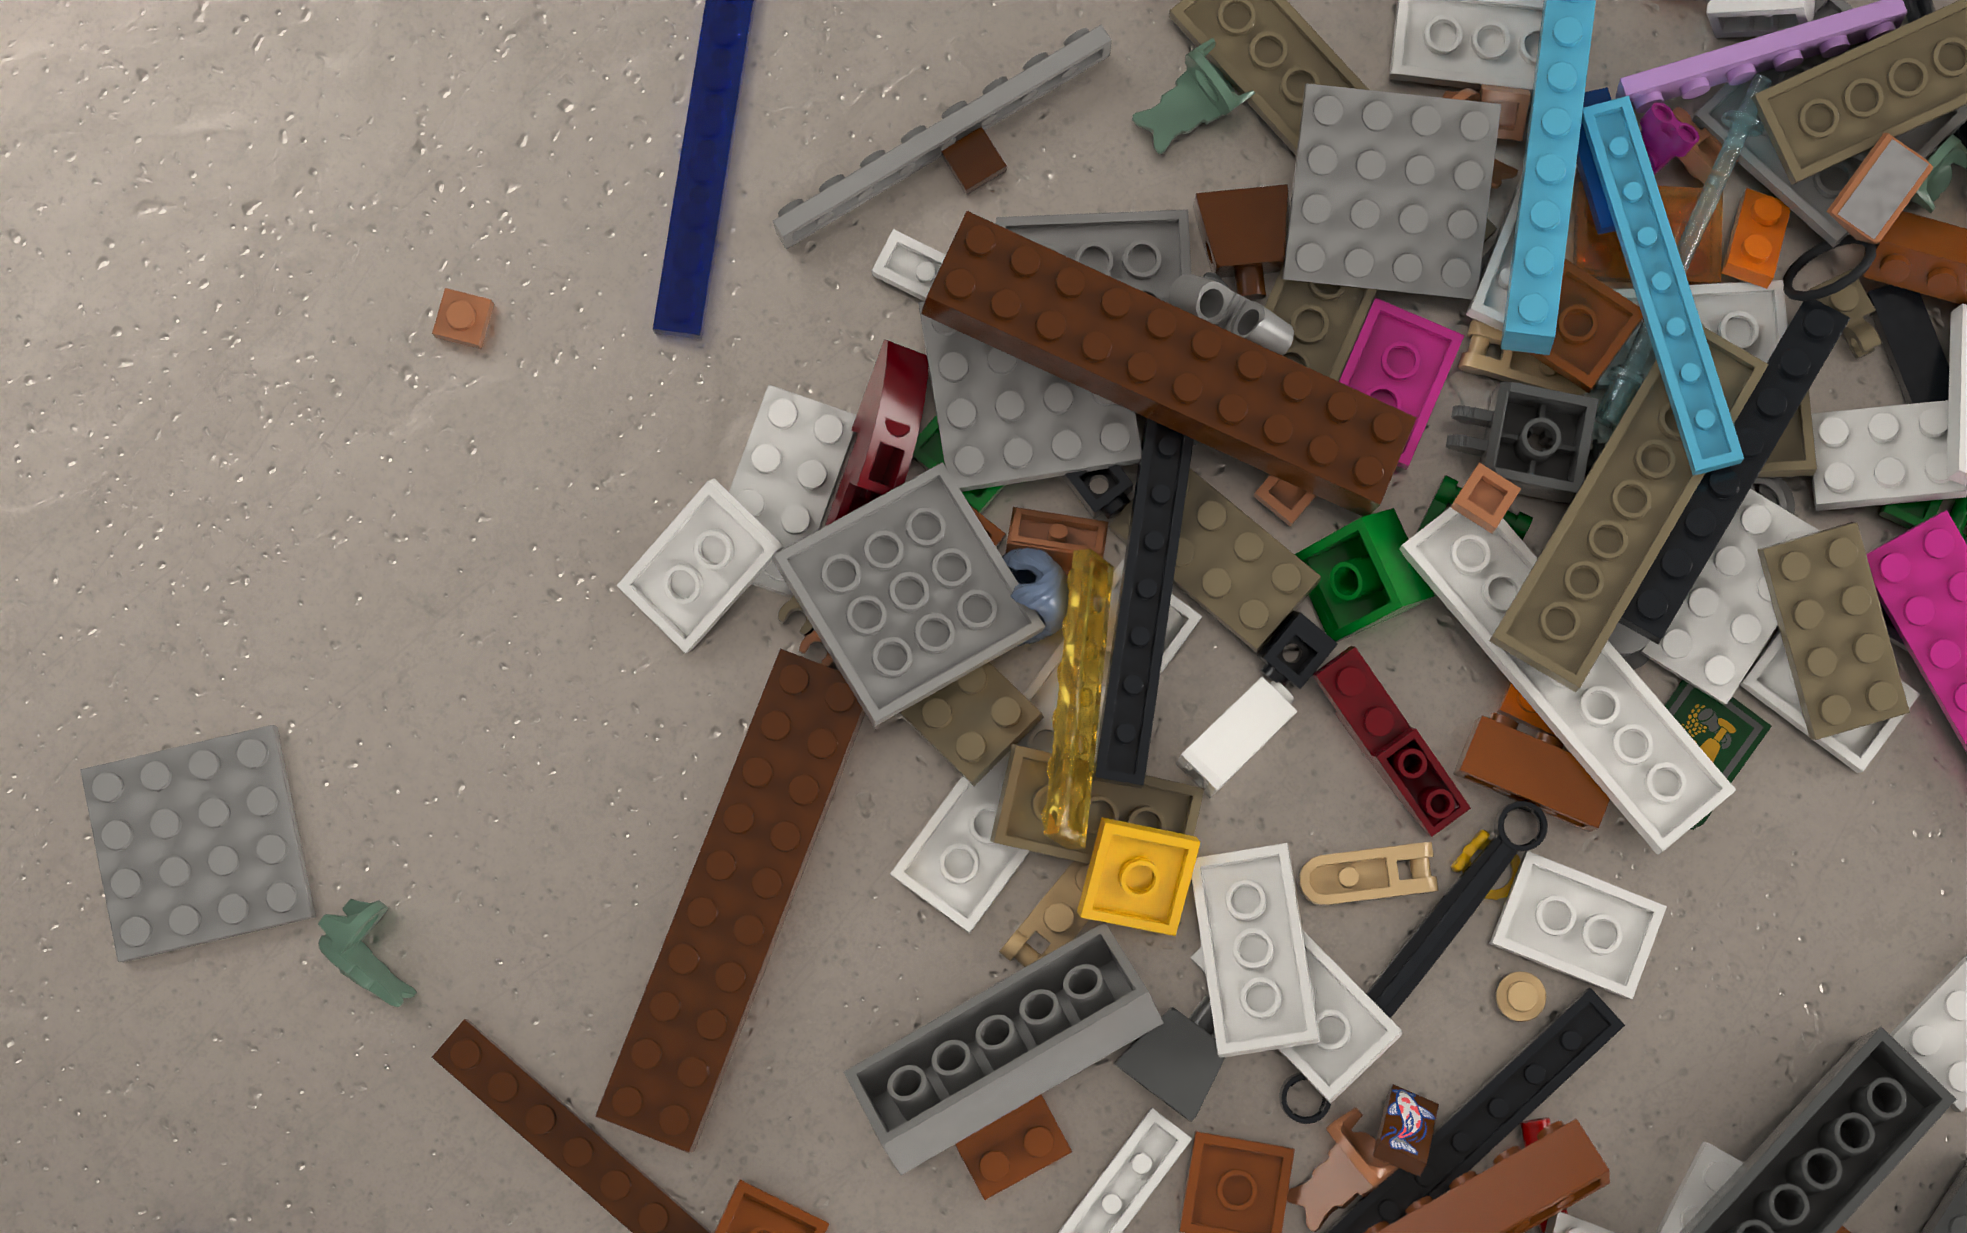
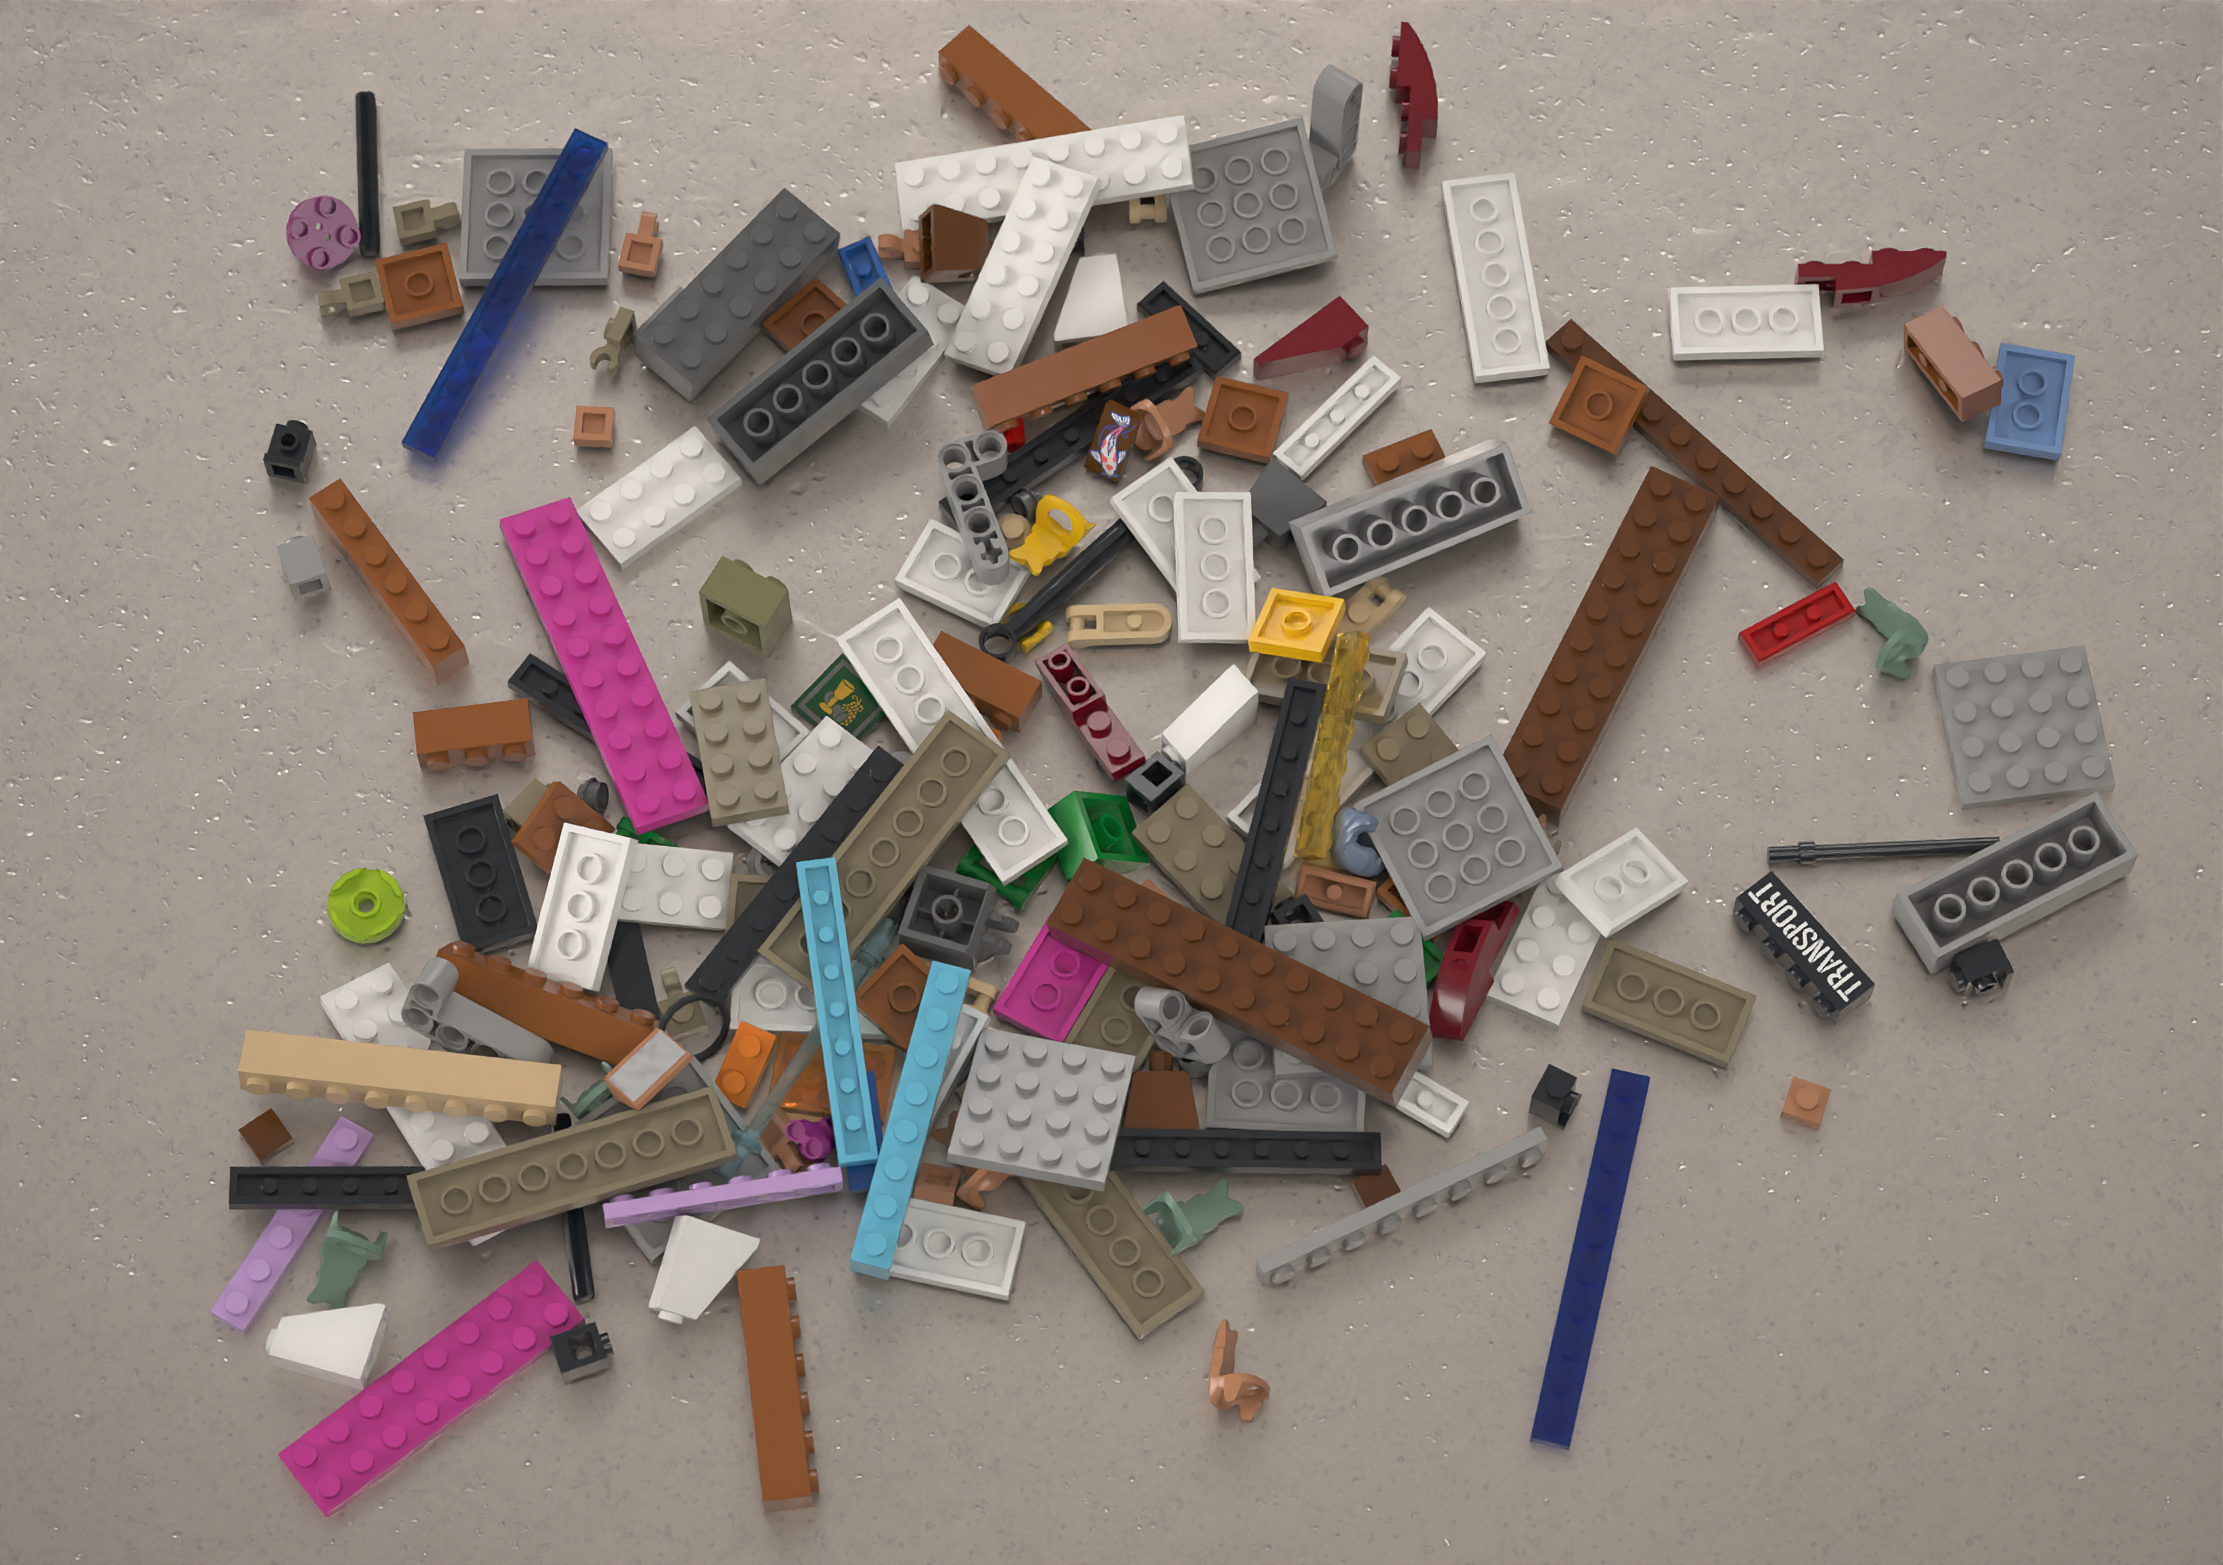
camera: 175 degrees left, 15 degrees down
nougat plate [1450,462,1521,533] -> none
none -> olive brick [699,556,793,657]
none -> light grey beam [937,430,1010,586]
none -> yellow hair [1009,493,1096,576]
none -> dark grey plate [1011,486,1043,521]
none -> black plate [1109,1128,1382,1175]
none -> black brick [1528,1064,1582,1130]
none -> dark tan plate [1581,938,1757,1068]
none -> black brick [1733,871,1875,1026]
none -> red tile [1738,581,1856,668]
none -> black bar [1767,837,2000,864]
none -> light grey brick [1891,792,2138,975]
none -> black brick [1948,938,2014,996]

